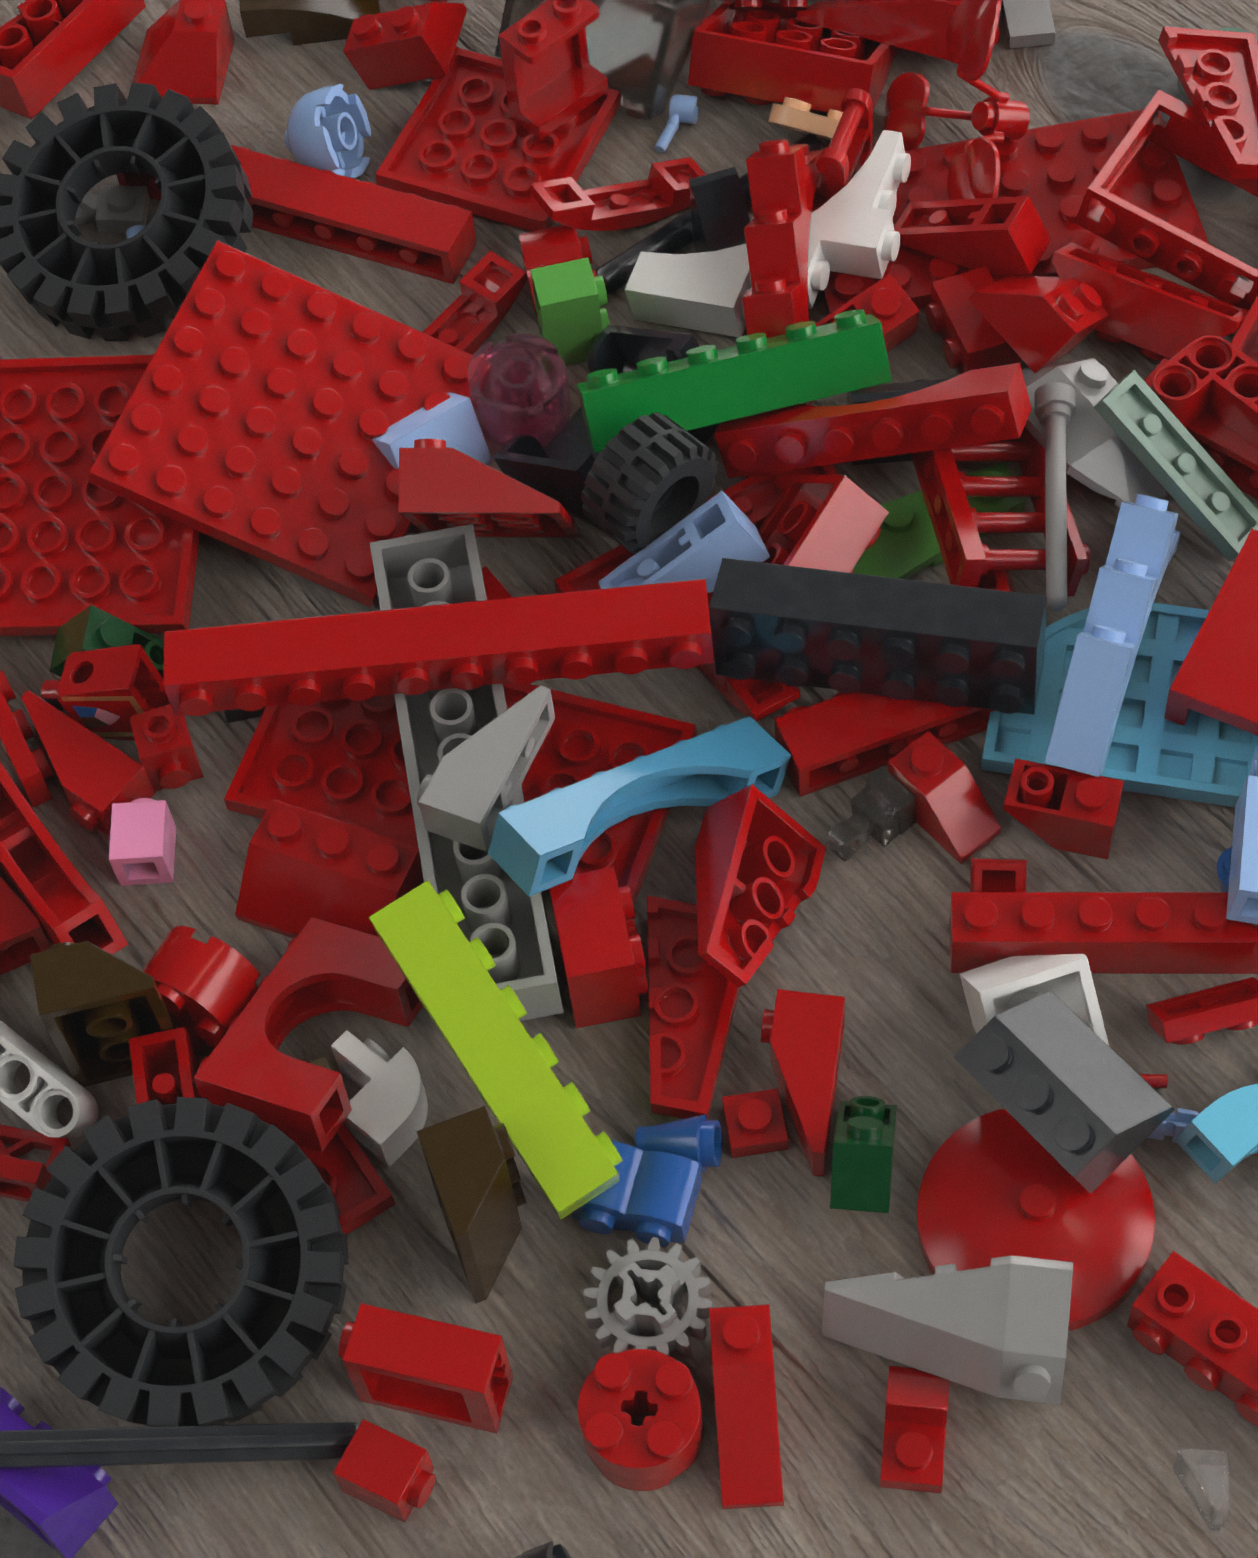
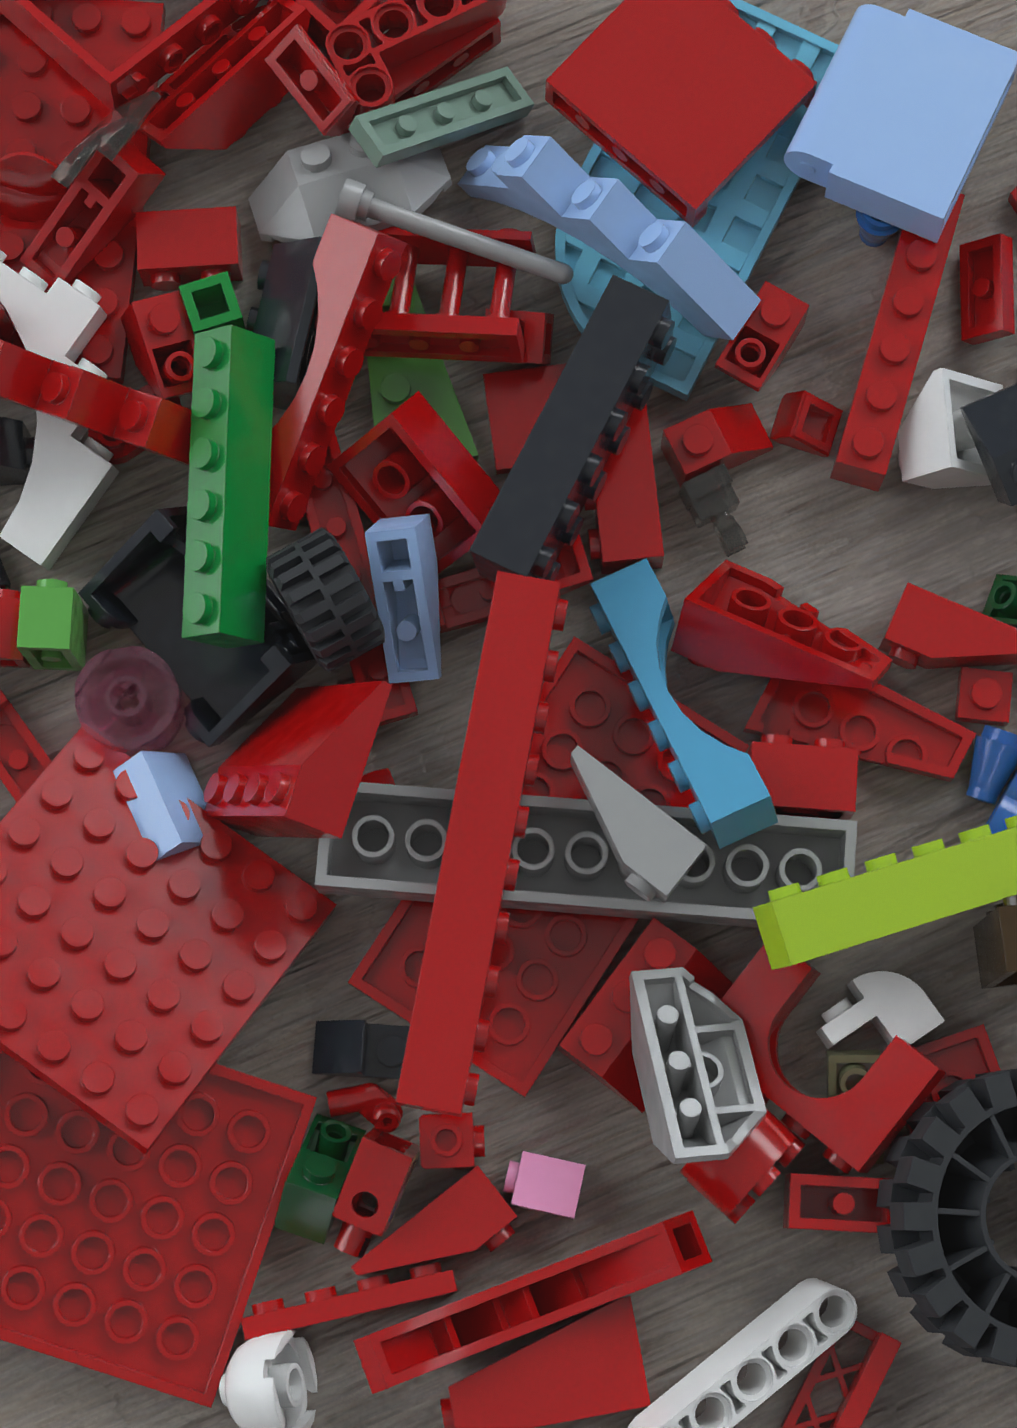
camera: 80 degrees left, 20 degrees up
dark brown slope [30,941,176,1087] -> none
red slope [968,275,1109,373] -> none
none -> clear smoke slope [51,90,162,189]
none -> green brick [179,271,245,337]
none -> red slope [265,24,360,136]
none -> light grey wedge [629,967,767,1164]

